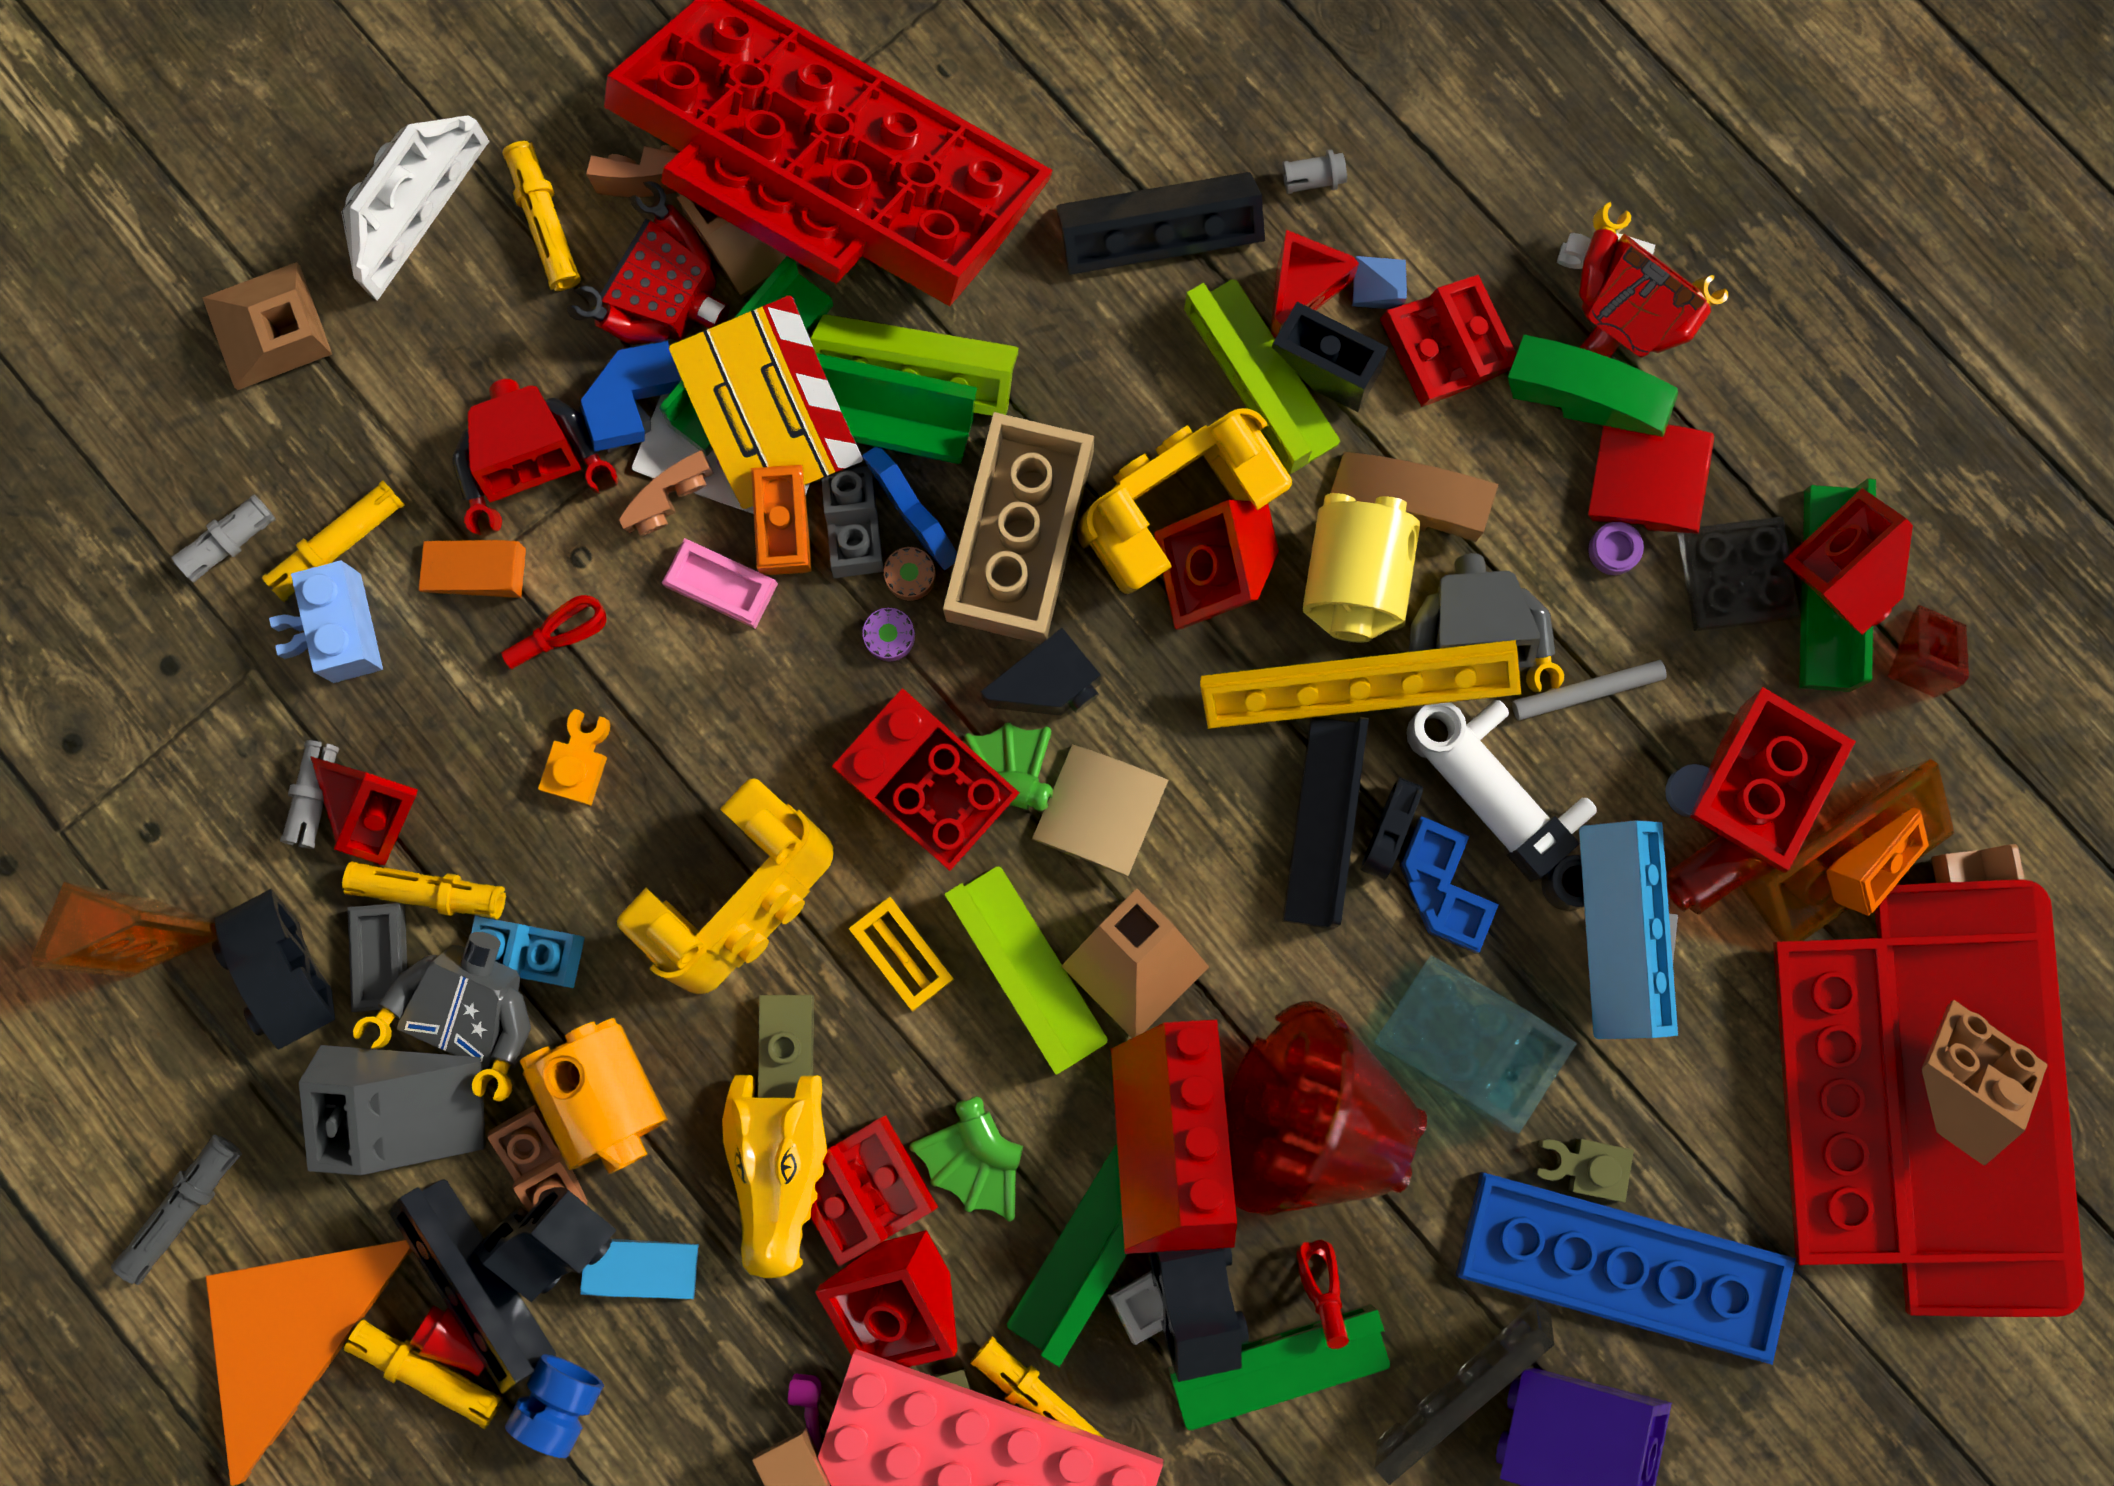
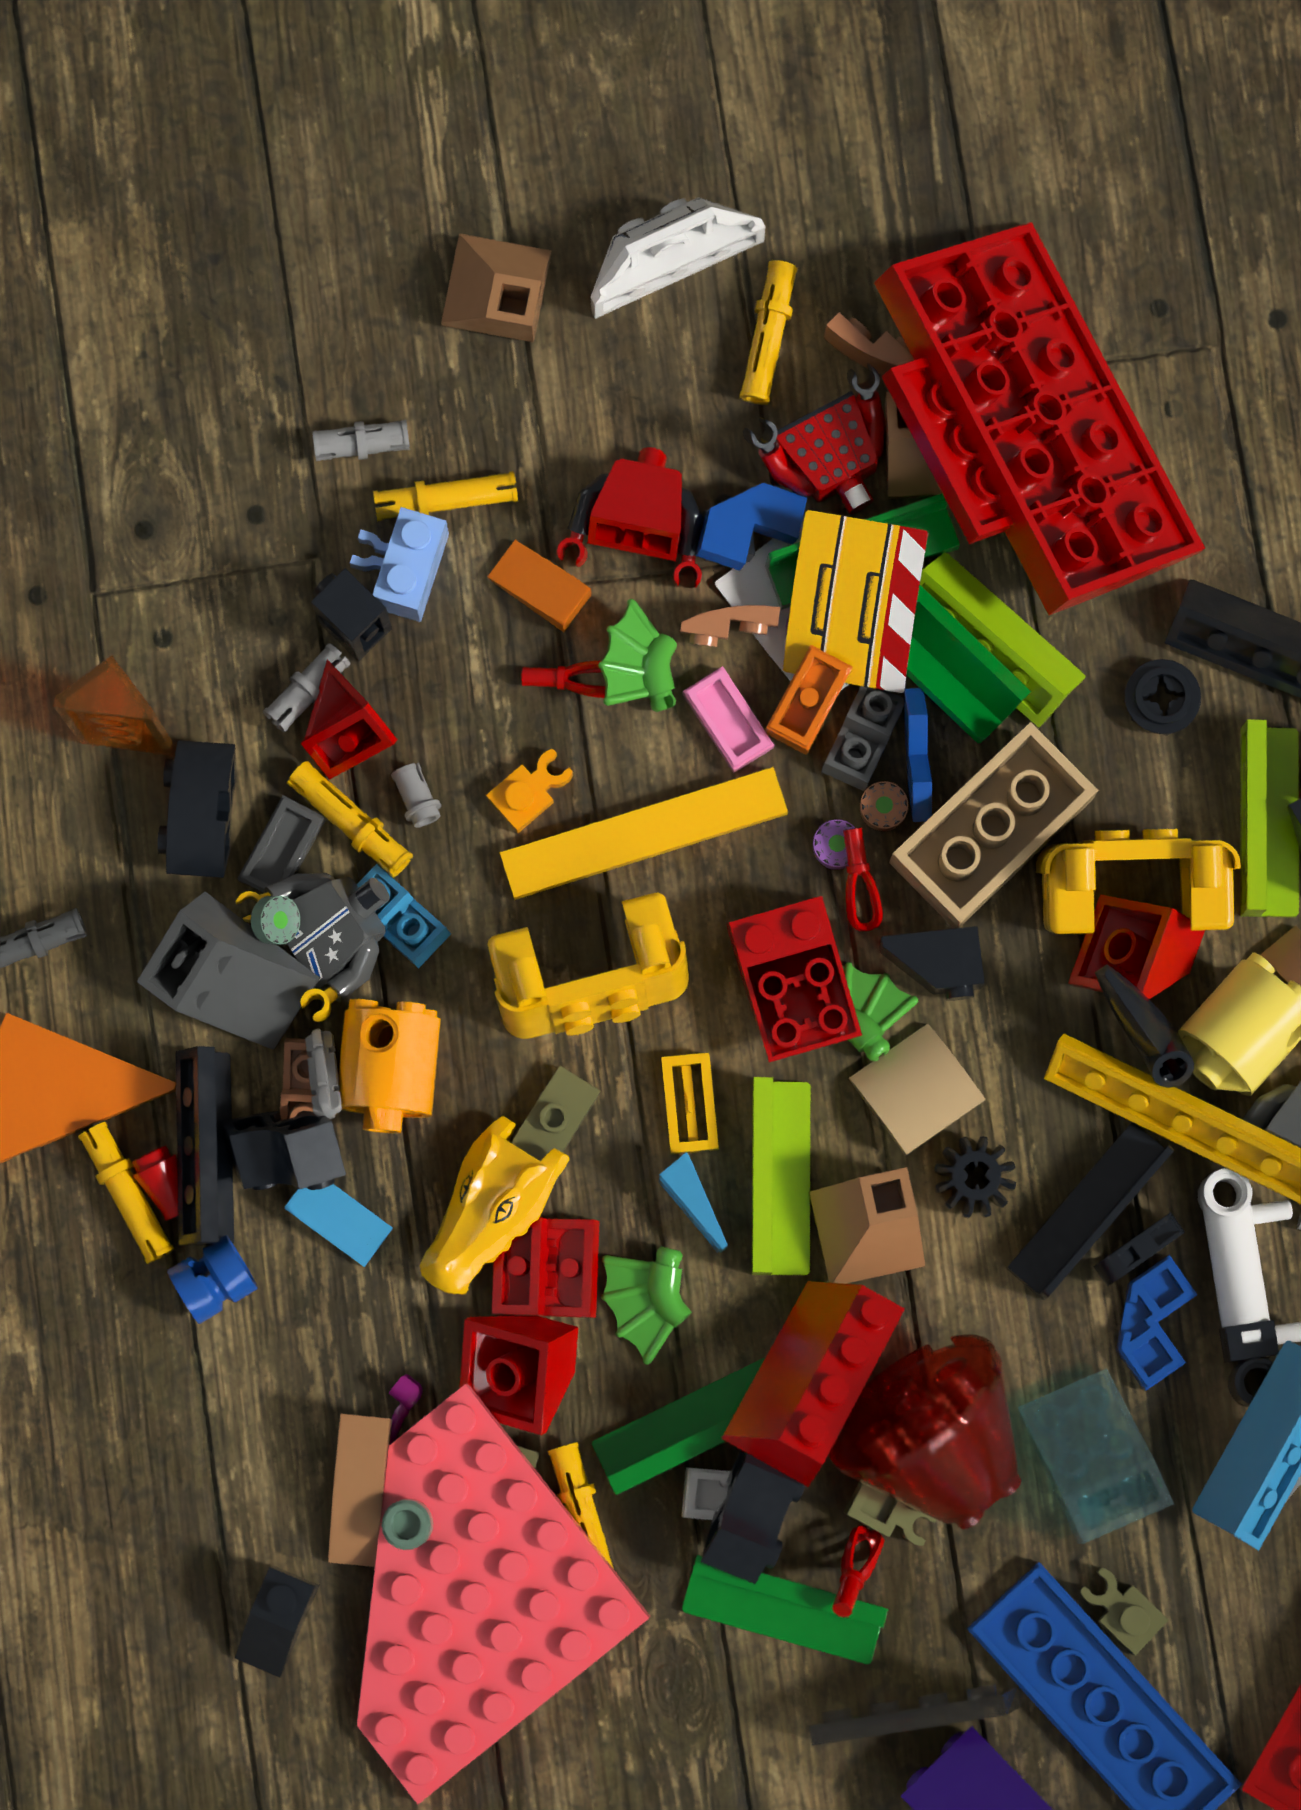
camera: 30 degrees right, 0 degrees up
none -> sand green tile [251,896,300,944]
none -> light grey axle [305,1029,342,1119]
none -> black brick [311,568,392,662]
none -> light grey pin [391,763,441,827]
none -> yellow tile [500,767,788,900]
none -> bright green arm [598,599,677,712]
none -> dark azure slope [658,1152,728,1253]
none -> red piece [843,827,883,932]
none -> olive plate [843,1469,937,1546]
none -> black gear [934,1136,1016,1218]
none -> black piece [1095,965,1194,1088]
none -> black gear [1124,659,1201,736]

